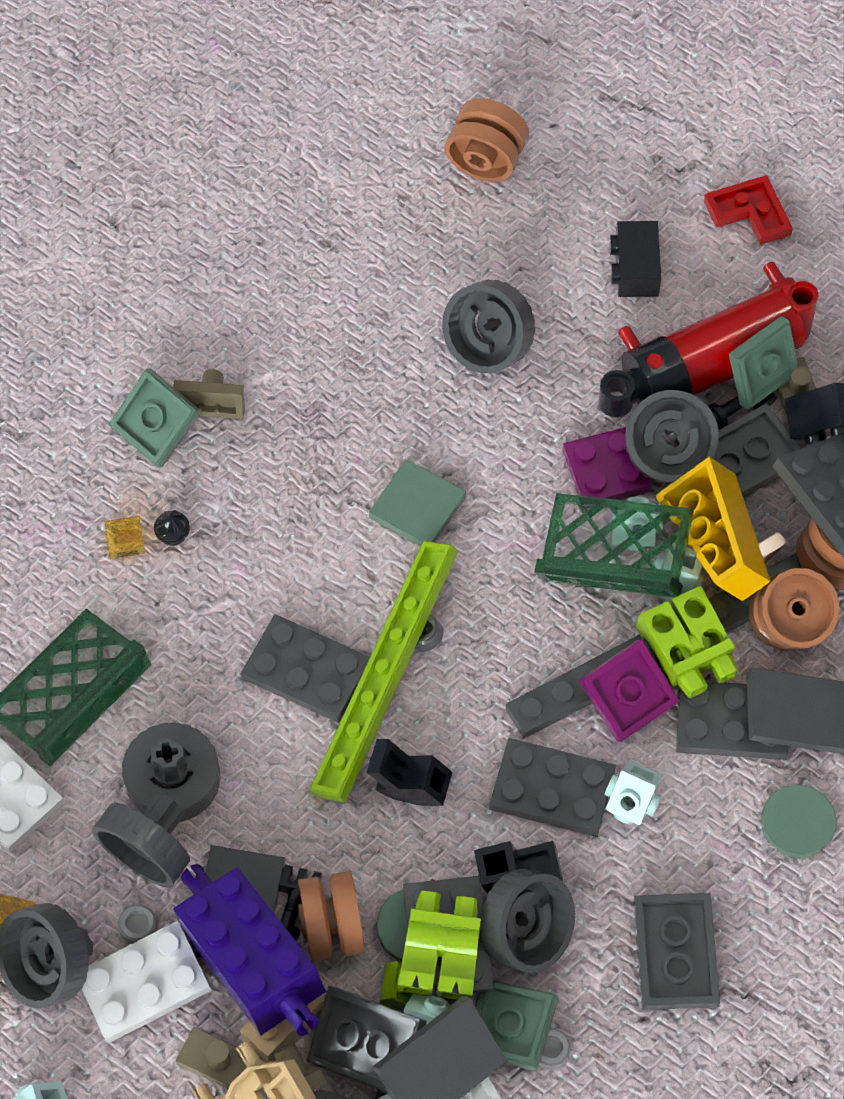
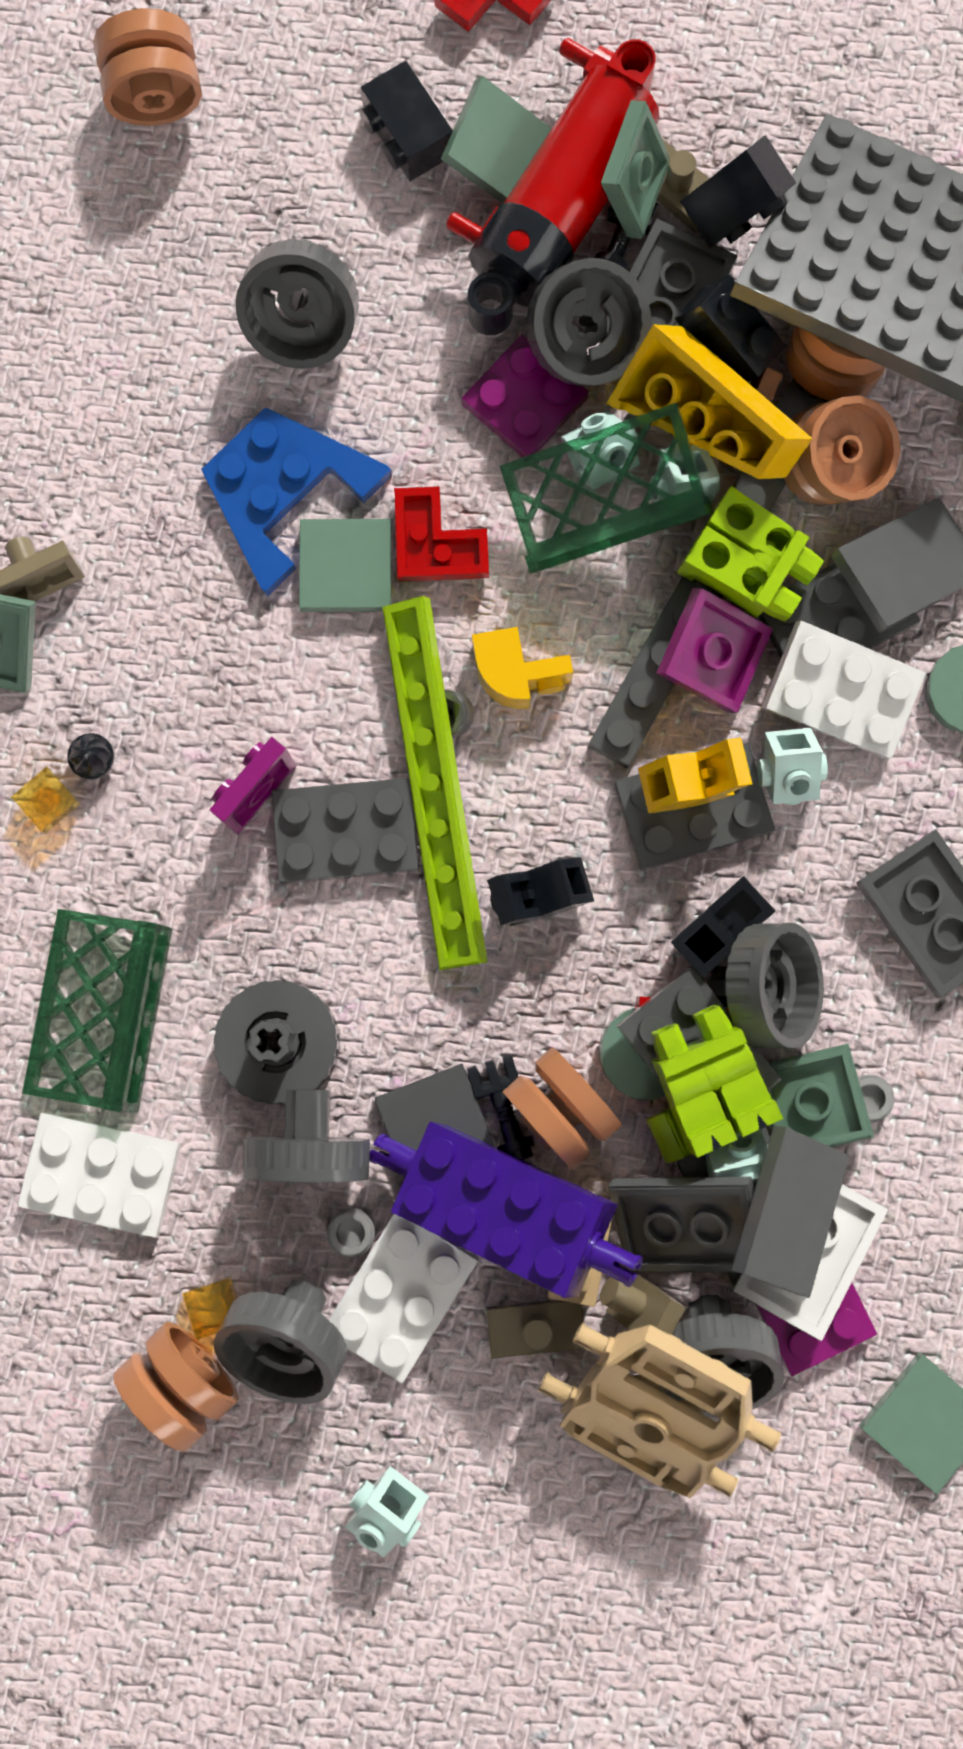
camera: 30 degrees left, 20 degrees up
none -> blue wing [201,407,392,597]
none -> magenta plate [209,736,297,835]
none -> red plate [394,486,489,582]
none -> sand green tile [441,76,552,204]
none -> yellow brick [472,627,573,709]
none -> yellow brick [638,738,752,813]
none -> black brick [674,275,786,381]
none -> white plate [761,621,926,759]

